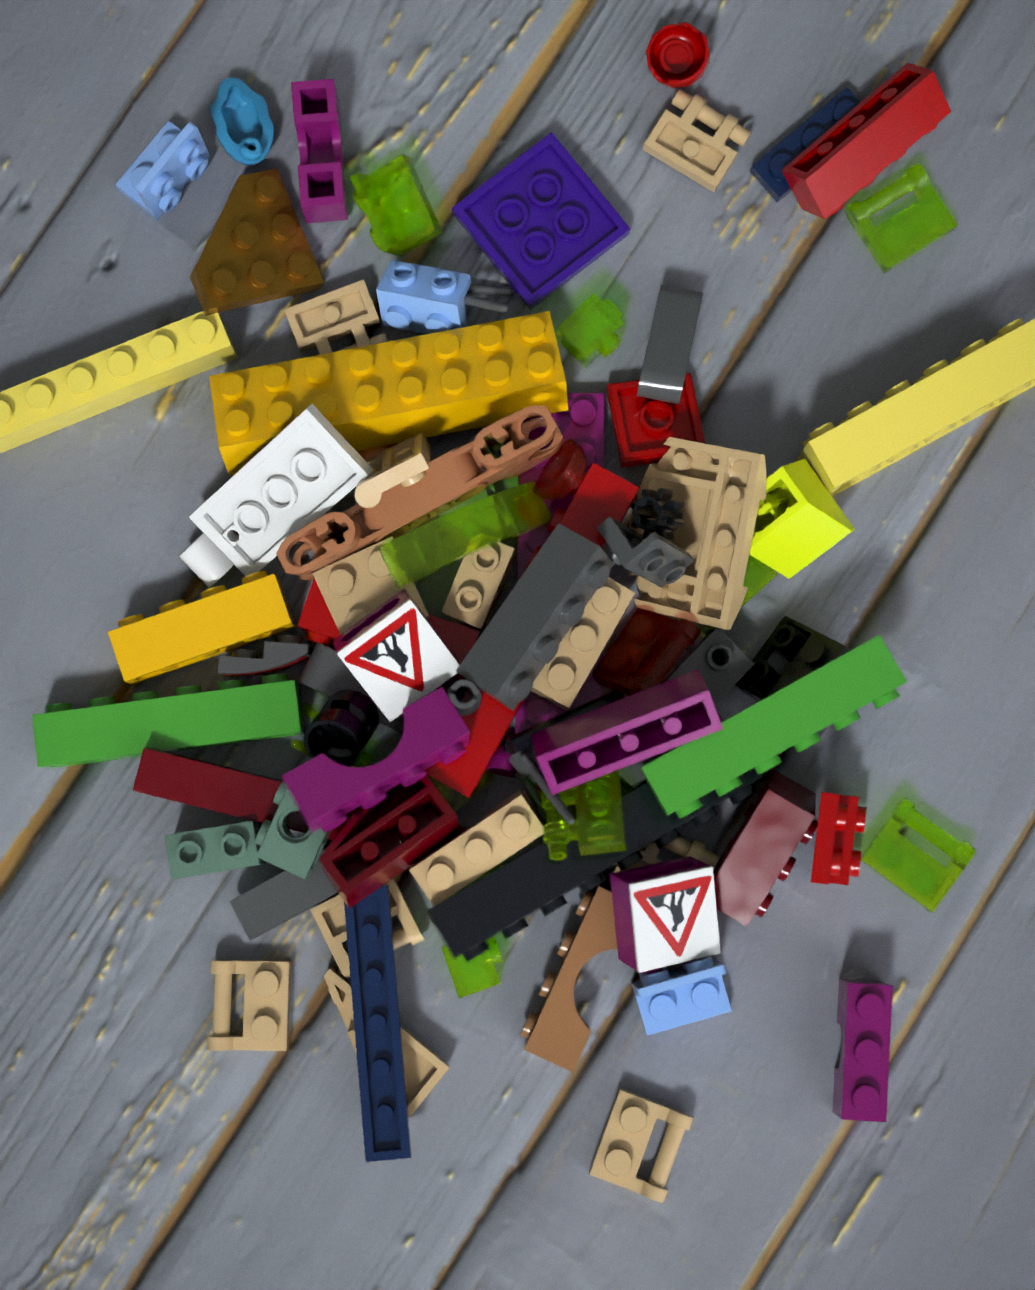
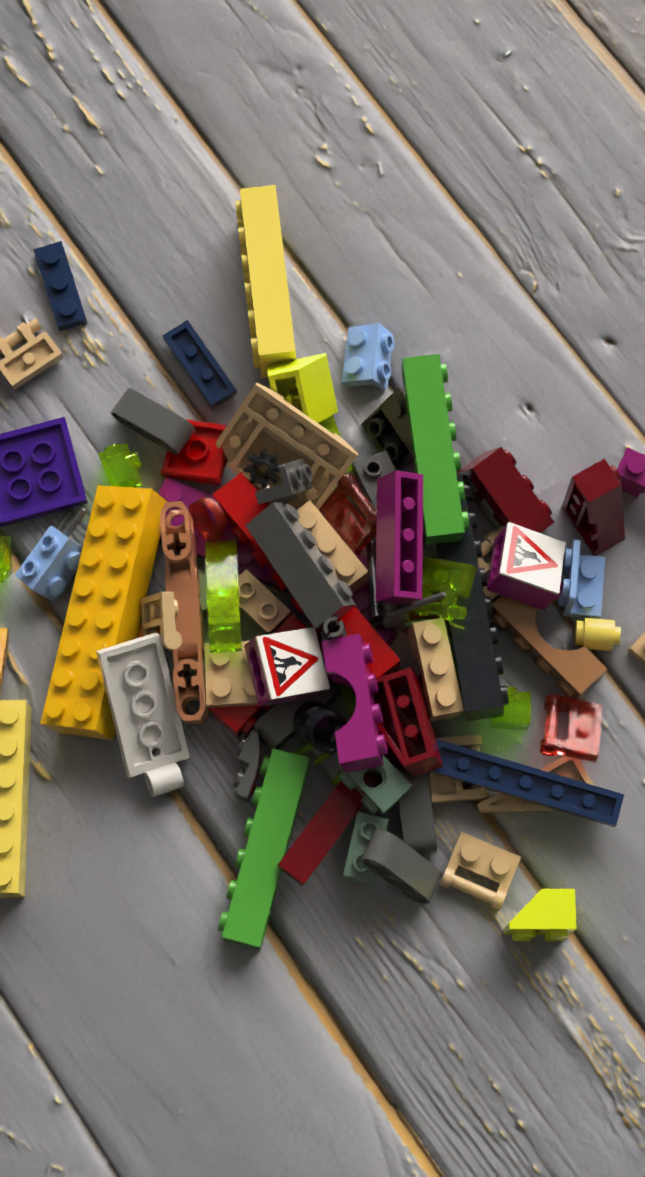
camera: 65 degrees left, 10 degrees down
yellow brick [108,571,296,685] -> none
tan plate [284,279,388,354] -> none
red brick [781,62,951,219] -> none
red plate [810,792,867,886] -> none
clear neon green plate [845,163,958,274] -> none
clear neon green plate [861,797,976,913] -> none
none -> dark blue plate [162,320,237,409]
none -> light blue bracket [341,323,395,390]
none -> dark grey beam [361,829,441,904]
none -> neon yellow slope [504,889,577,942]
none -> clear red plate [540,694,602,763]
none -> dark red wedge [561,458,625,556]
none -> light yellow brick [574,618,621,651]

